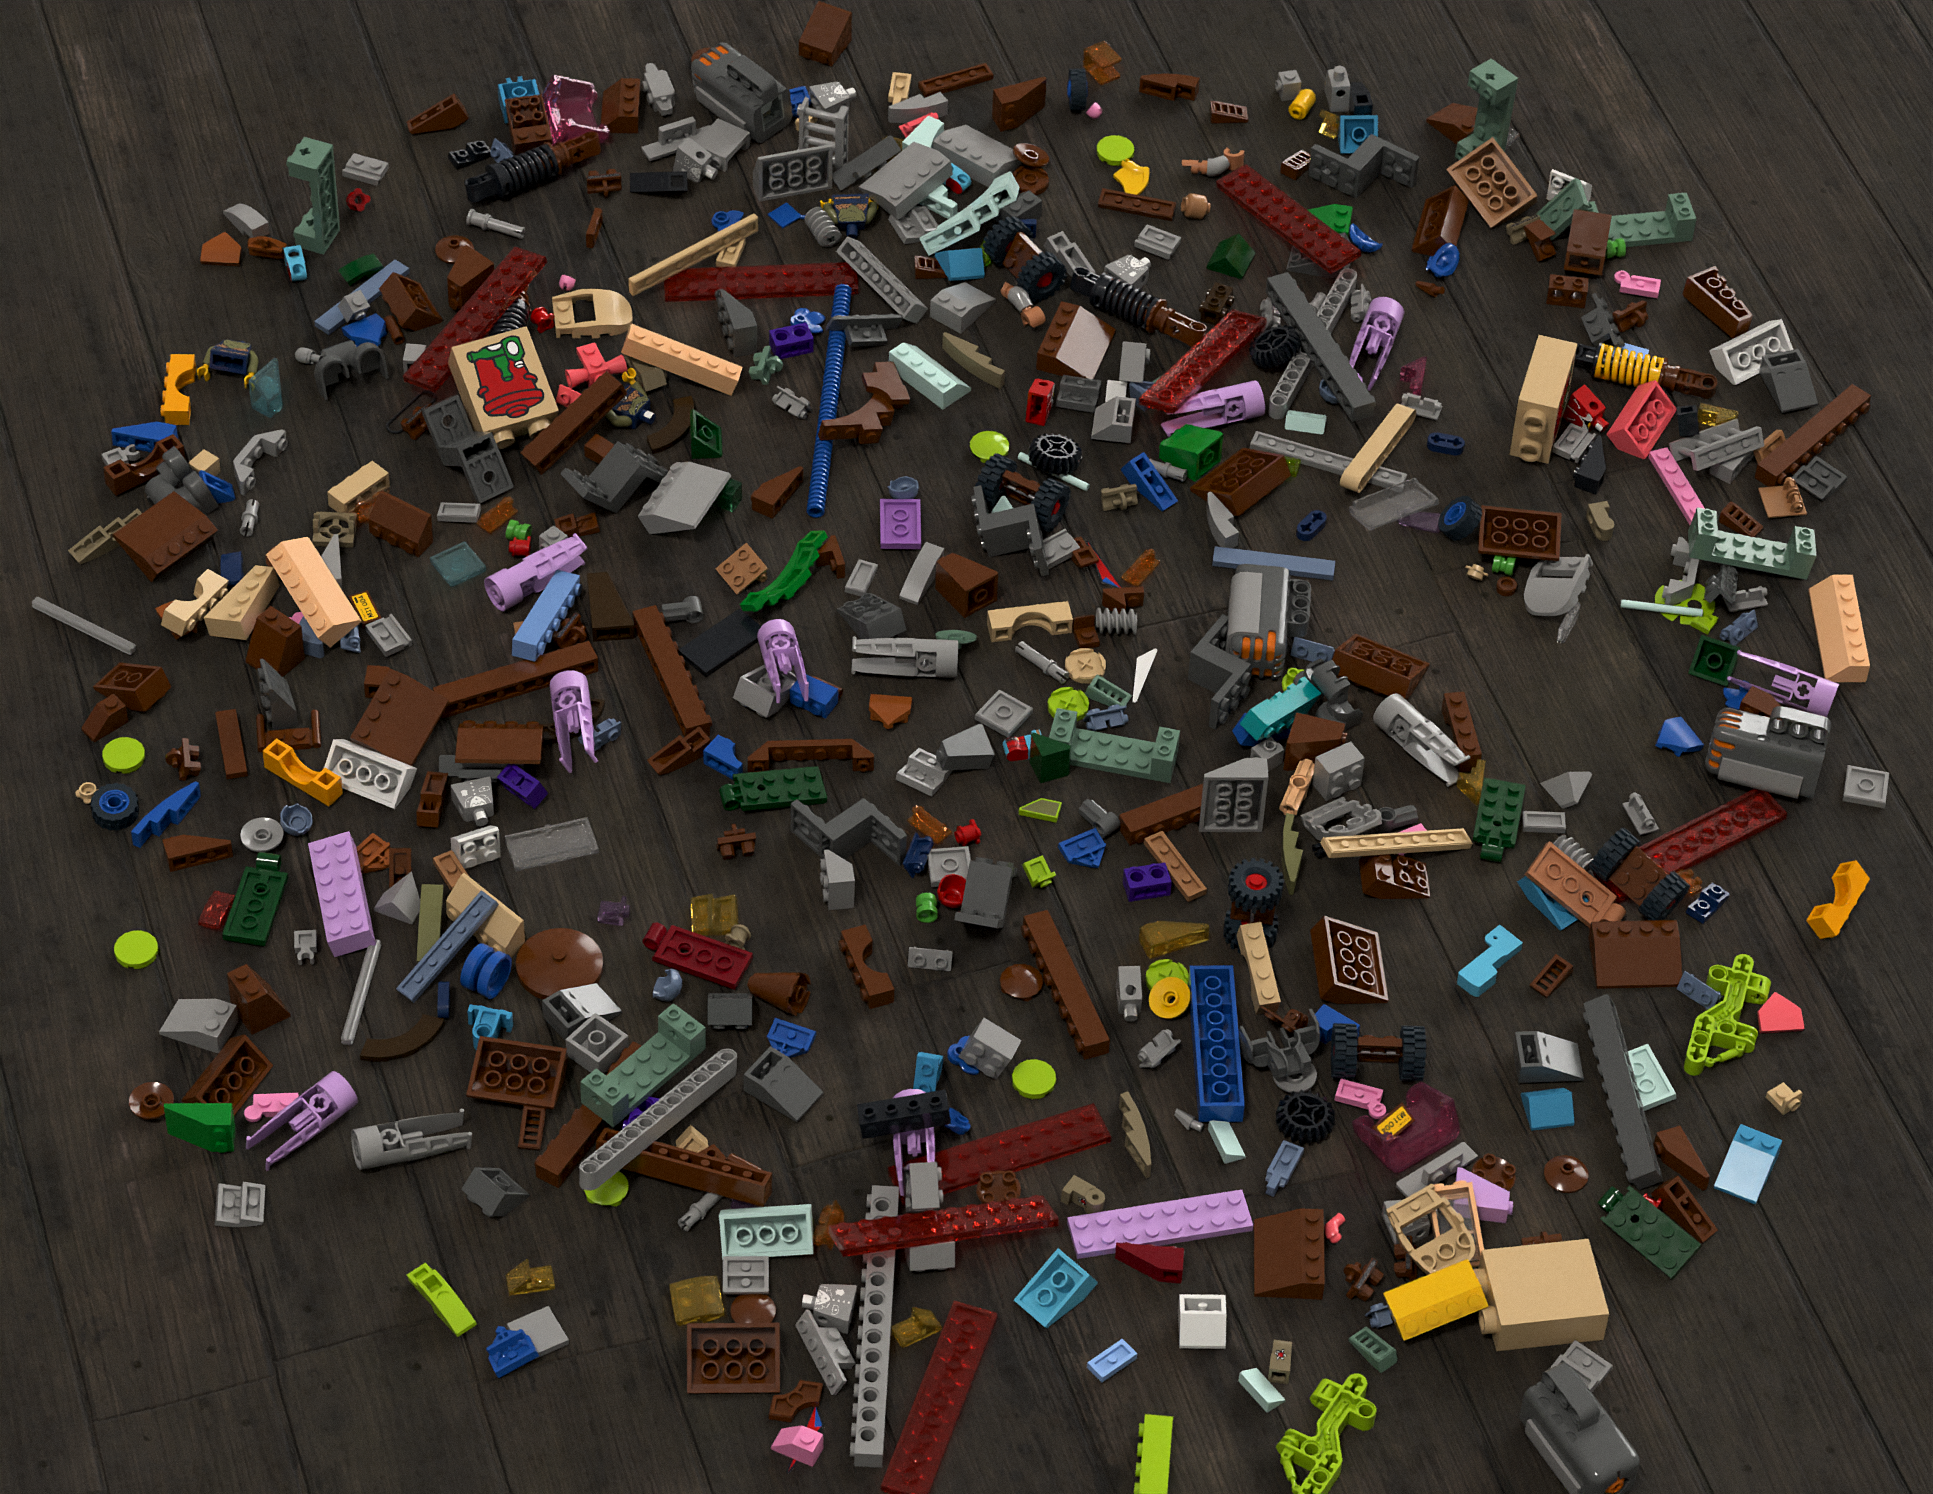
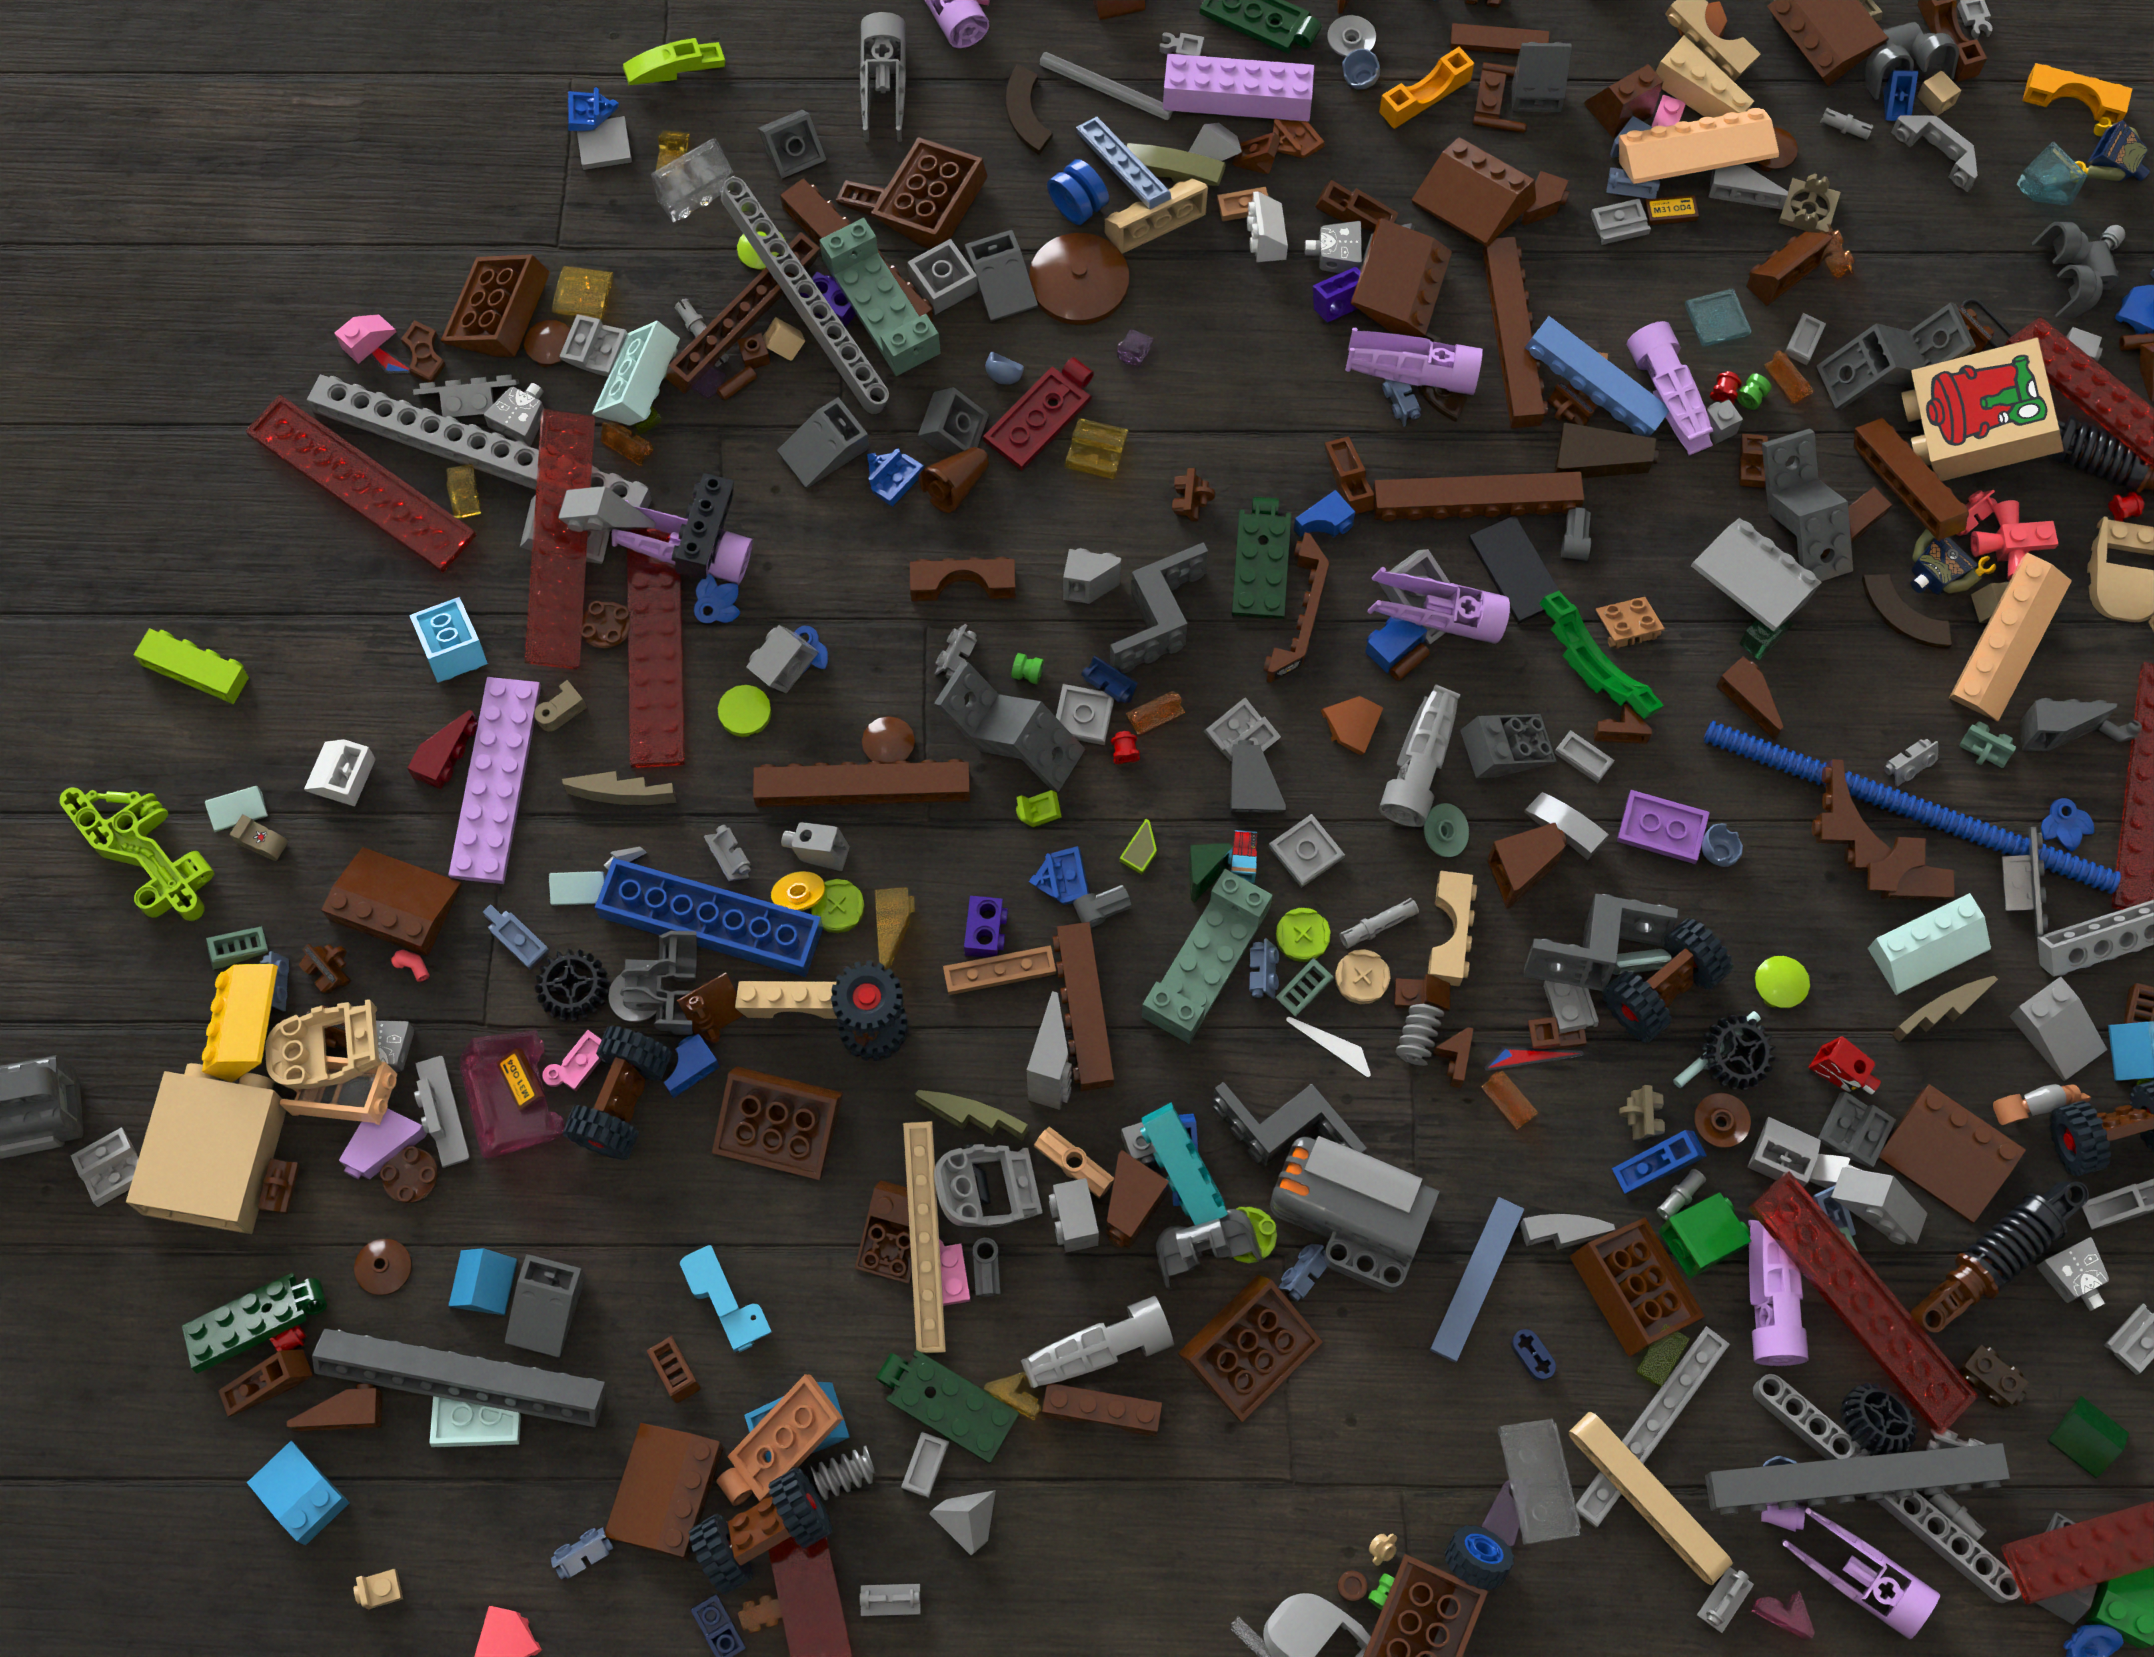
camera: 110 degrees right, 20 degrees up
blue slope [111,422,178,452] -> none
dark blue slope [221,551,244,587] -> none
white slope [324,739,417,809] -> none
tan brick [327,461,390,513] -> none
dark blue beam [437,981,450,1018] -> none
dark azure pin [467,1004,513,1050] -> none
clear container [505,817,599,872] -> none
dark green slope [690,409,722,459] -> none
dark tan brick [725,924,751,950] -> none
dark purple brick [769,322,814,359] -> none
dark azure pin [913,1052,943,1093] -> none
red hair [937,874,966,908] -> none
light blue plate [1087,1339,1137,1382] -> none
light aqua slope [1285,410,1327,434] -> none
light grey hinge [1351,284,1371,322] -> none
dark blue beam [1427,432,1465,455] -> none
lime beam [1684,954,1771,1076] -> none
none -> clear slope [651,137,734,222]
none -> reddish brown dish [1694,1093,1751,1148]

